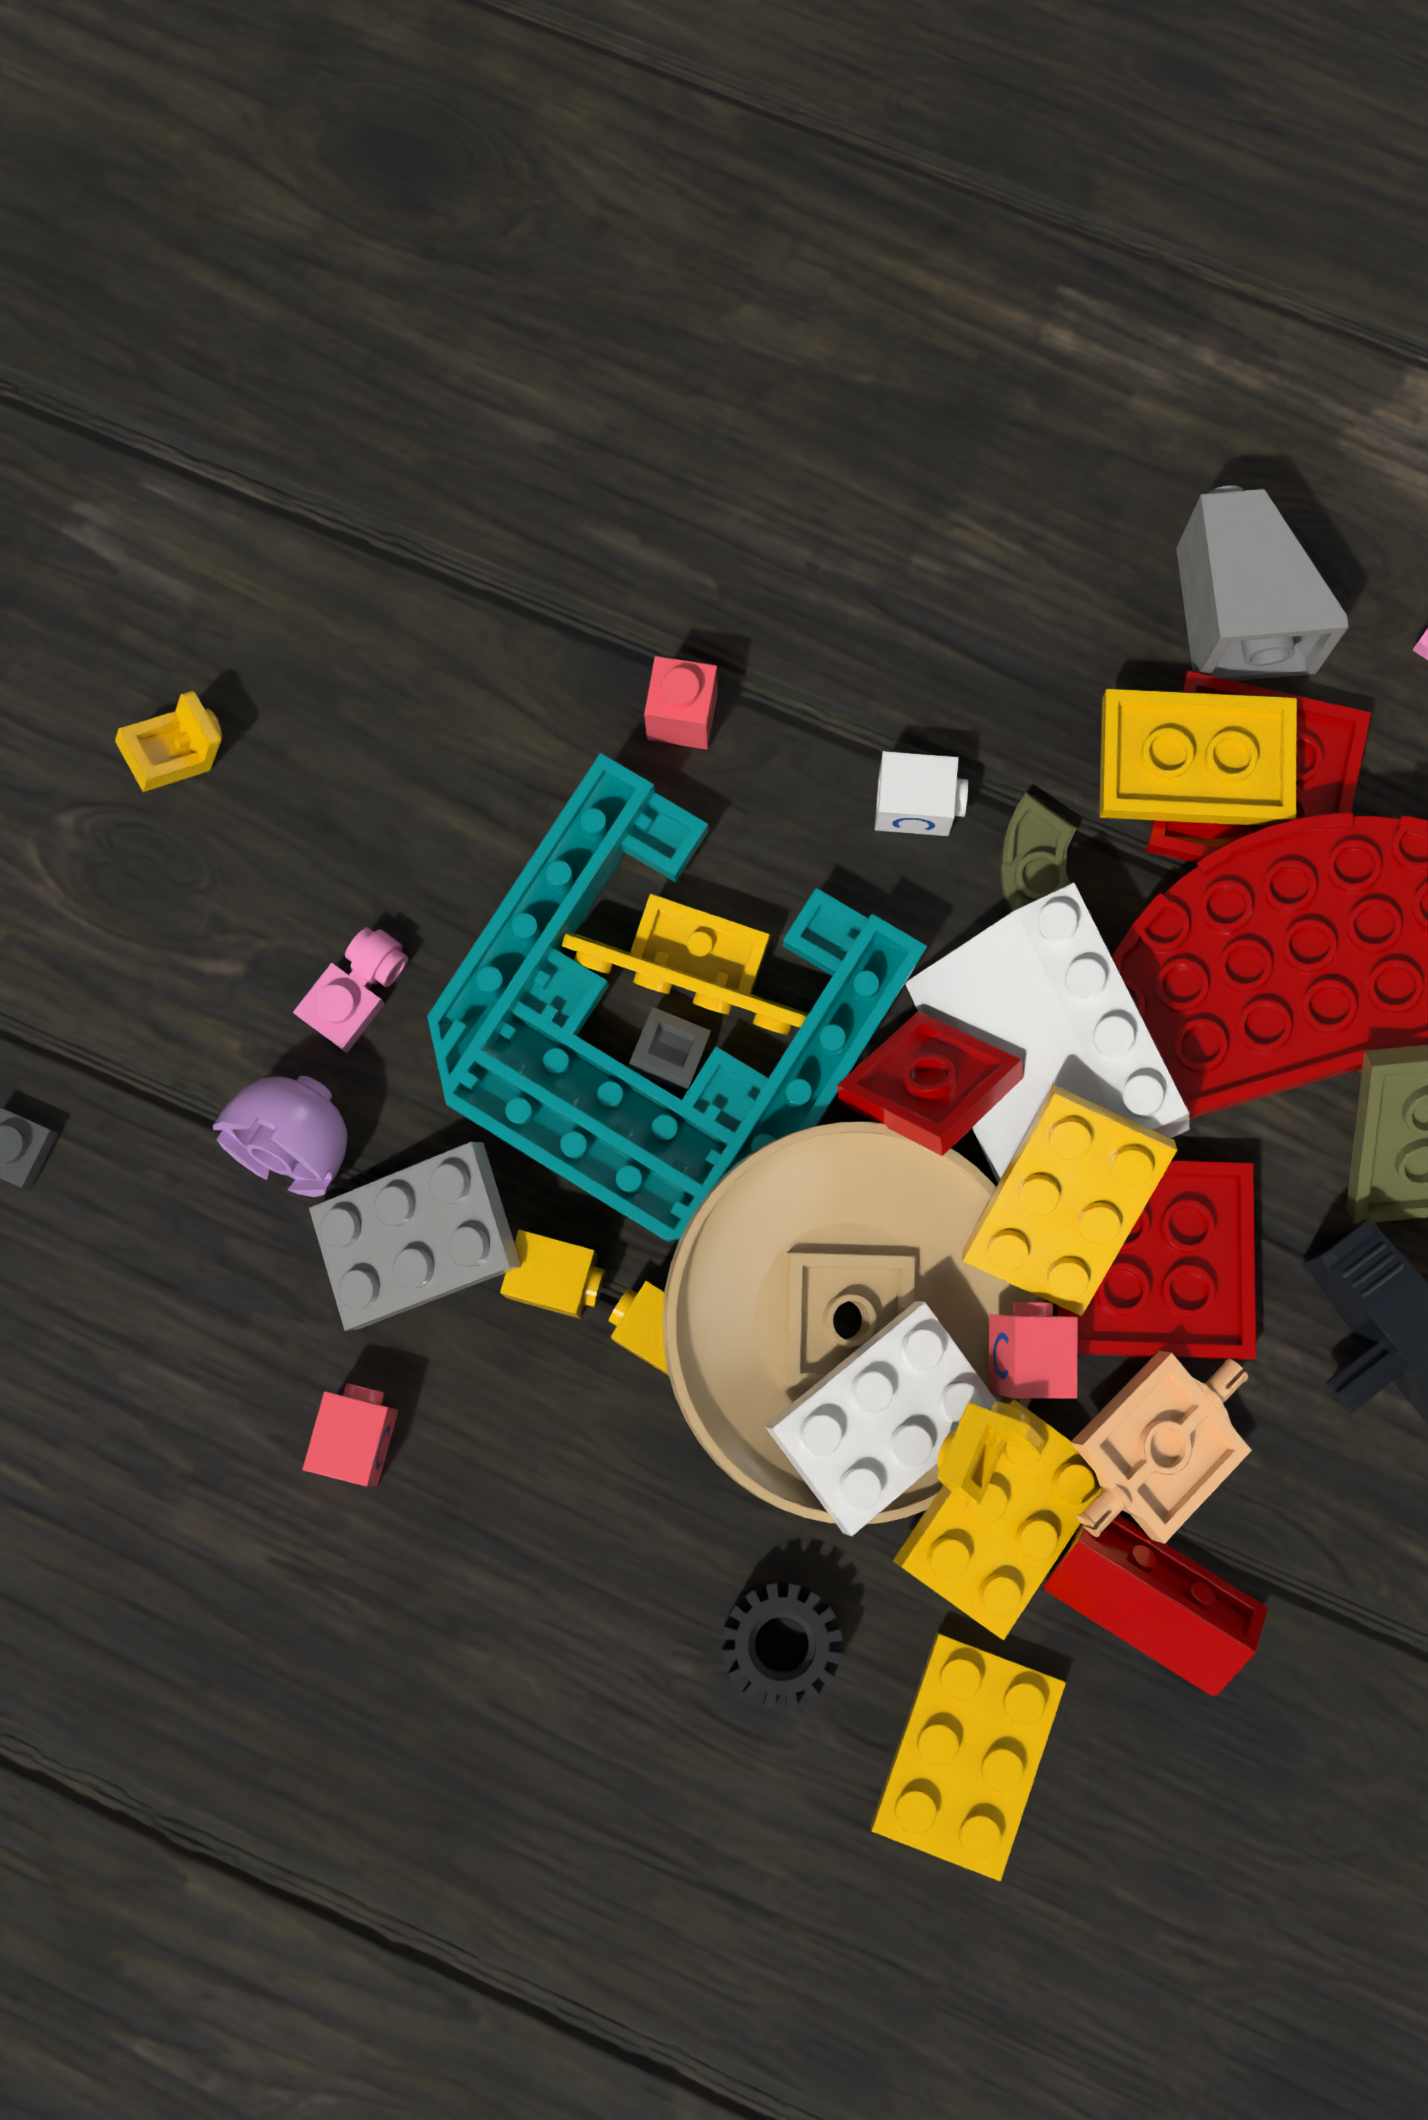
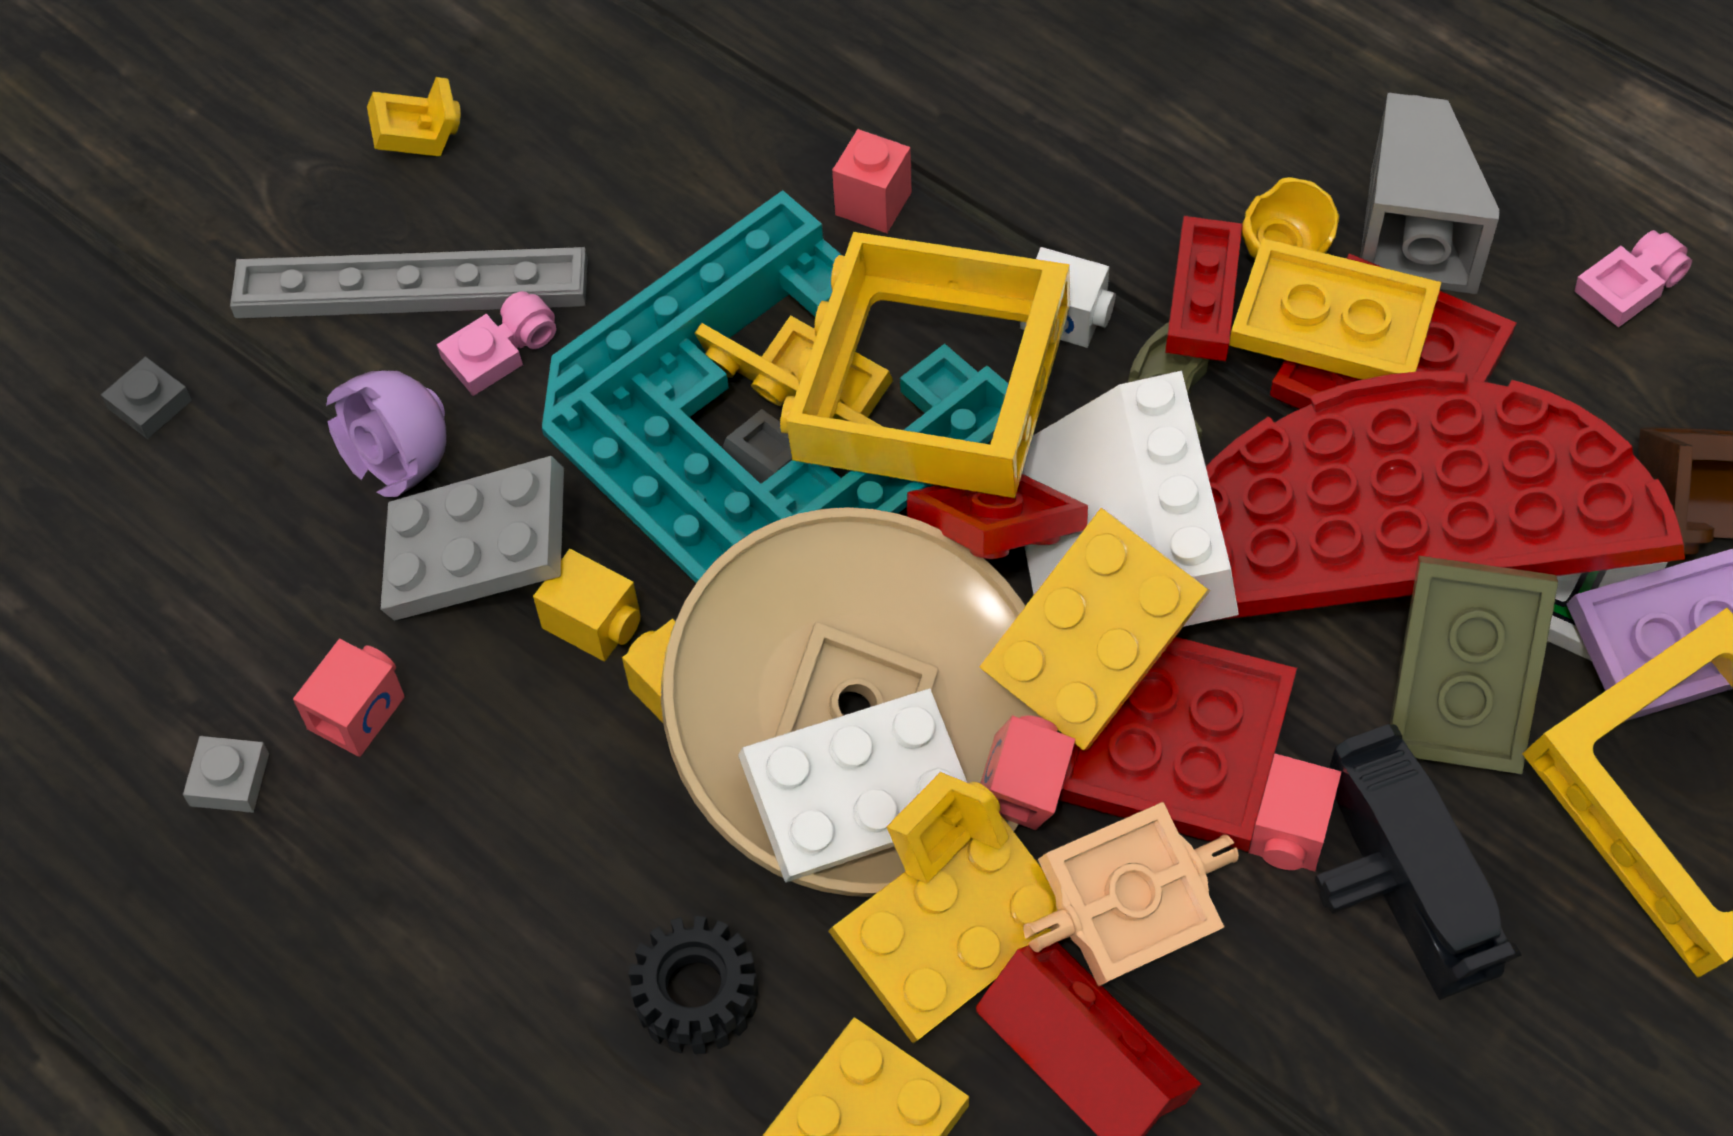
camera: 15 degrees right, 20 degrees down
none -> light grey plate [183,736,269,813]
none -> light grey tile [230,247,588,318]
none -> yellow piece [780,232,1070,498]
none -> red plate [1165,216,1242,361]
none -> yellow hair [1241,177,1340,259]
none -> coral brick [1249,754,1342,871]

